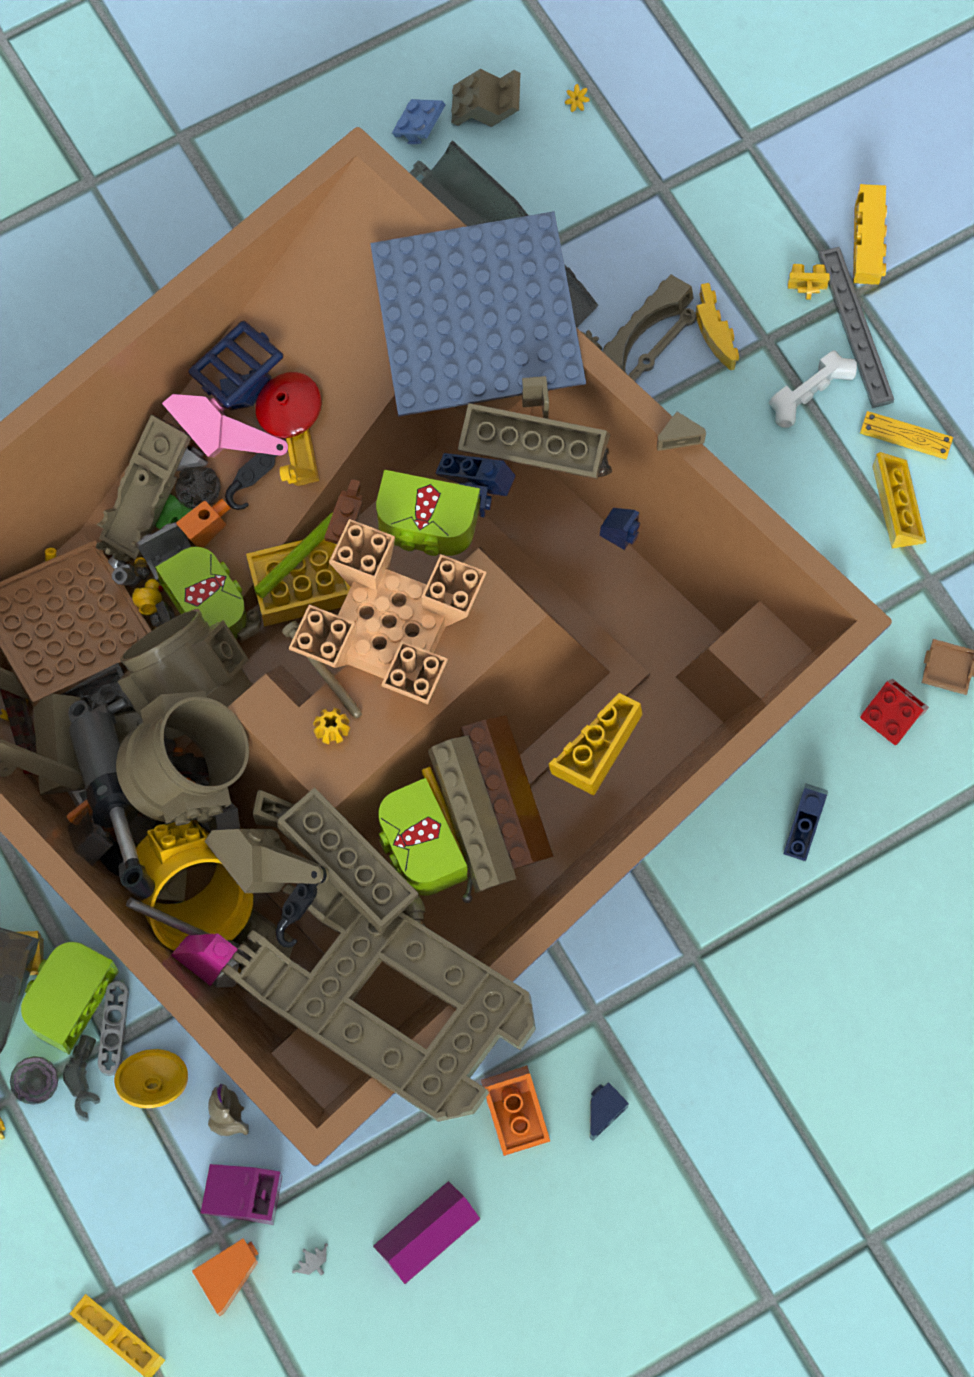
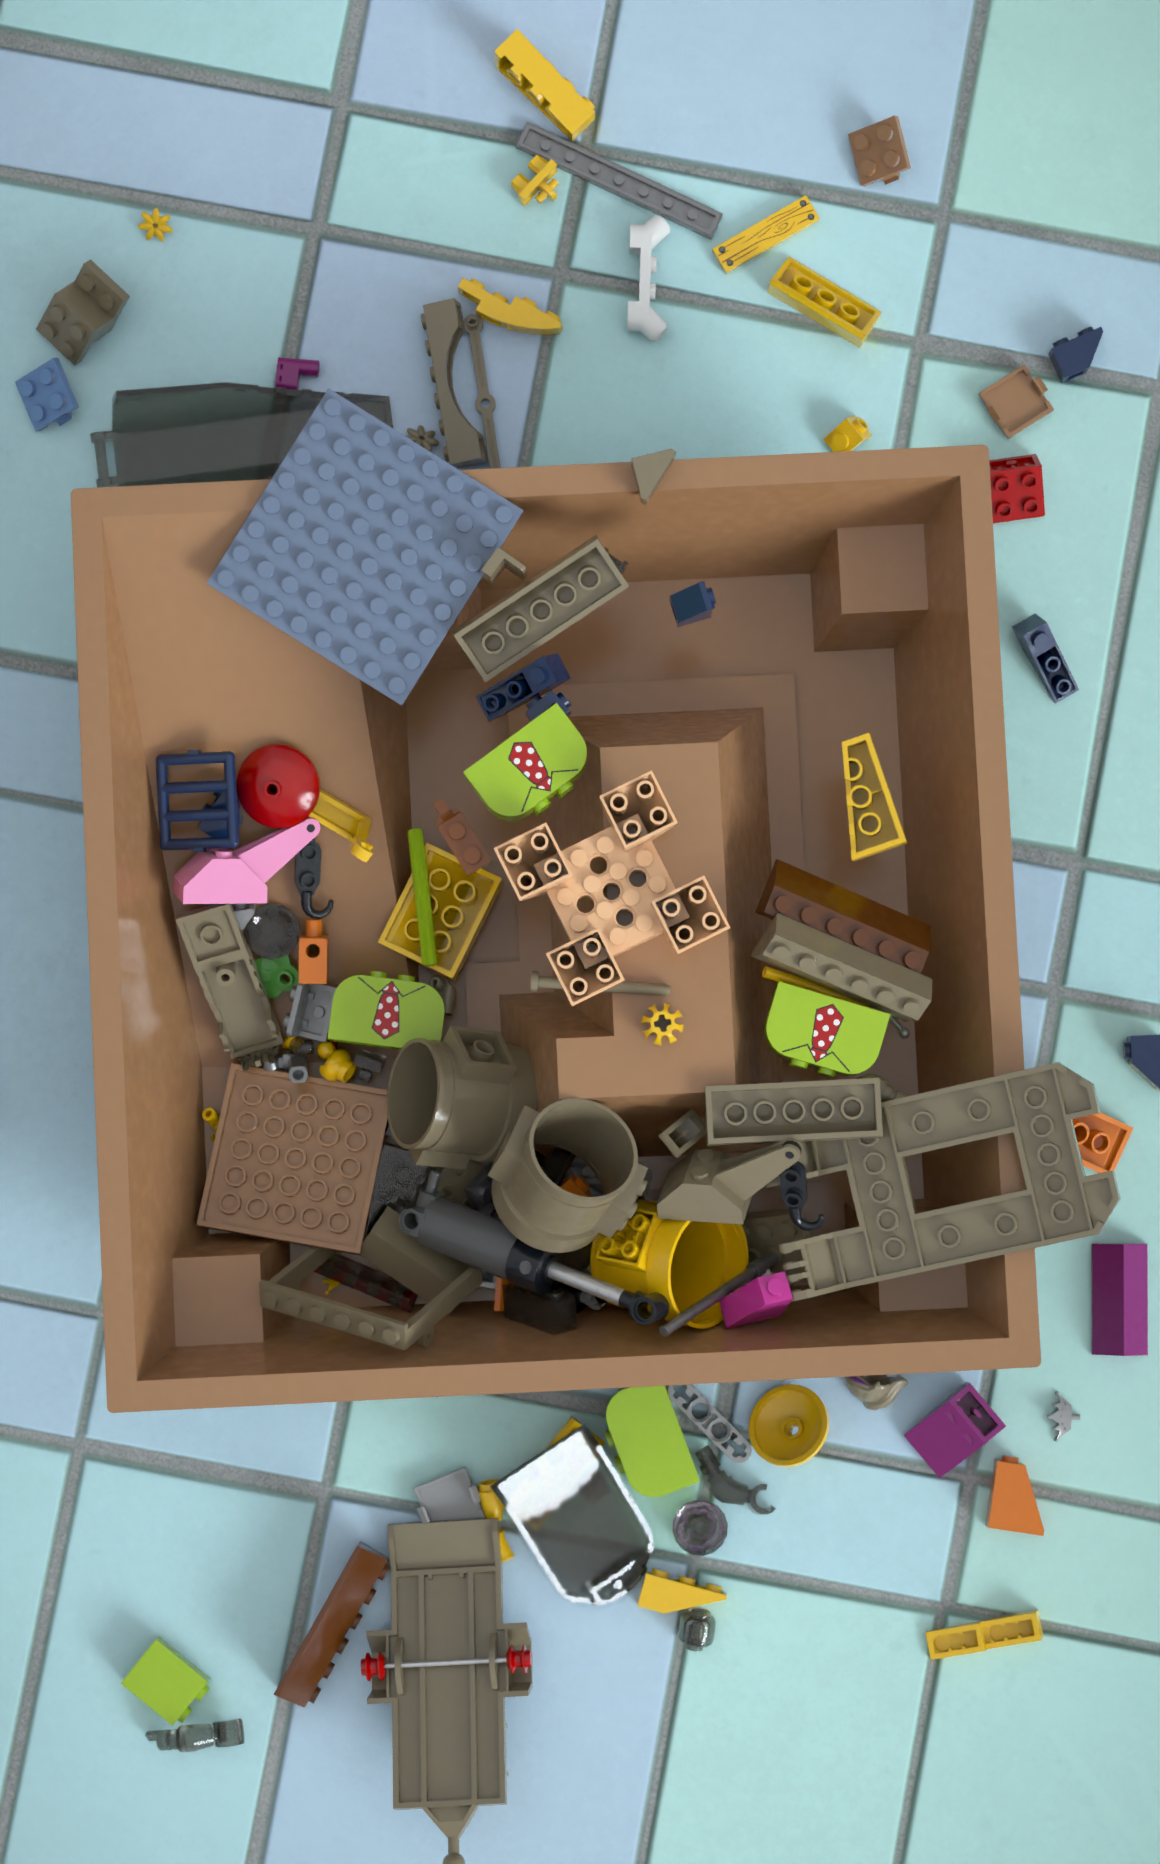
camera: 50 degrees left, 15 degrees up
none -> magenta piece [276,357,320,393]

